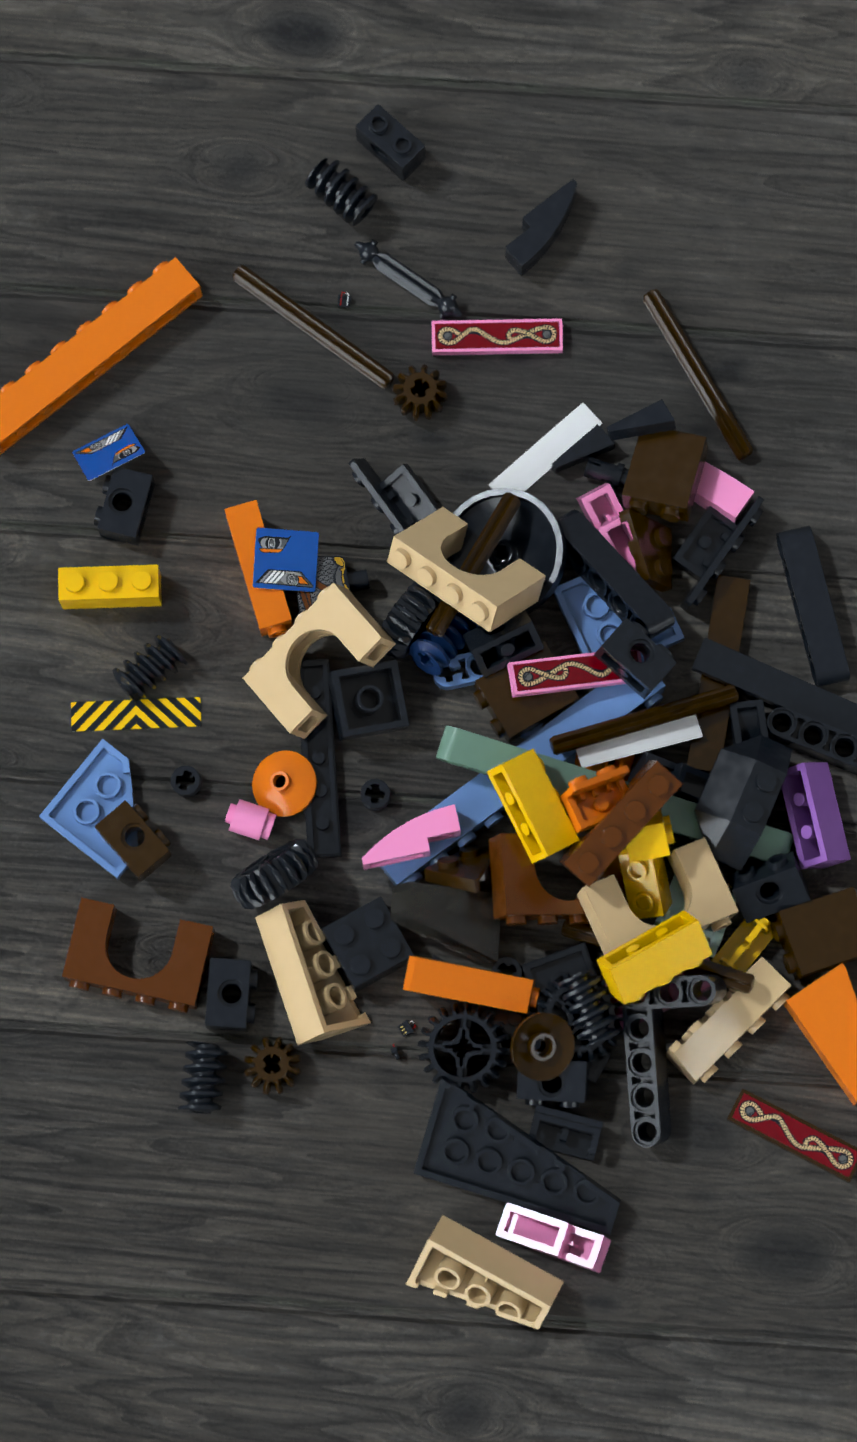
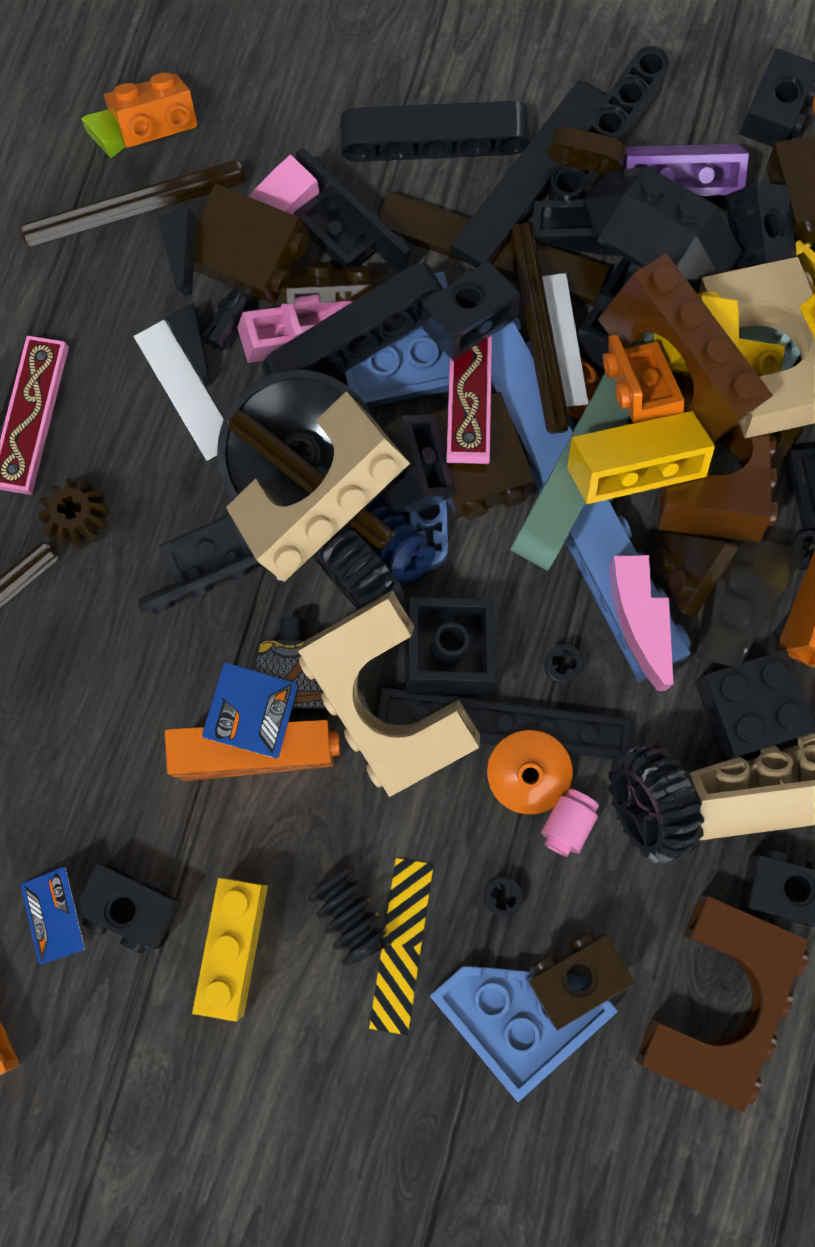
camera: 75 degrees left, 0 degrees up
none -> lime slope [81,109,126,158]
none -> orange bracket [104,73,197,148]
none -> dark brown beam [548,127,626,175]

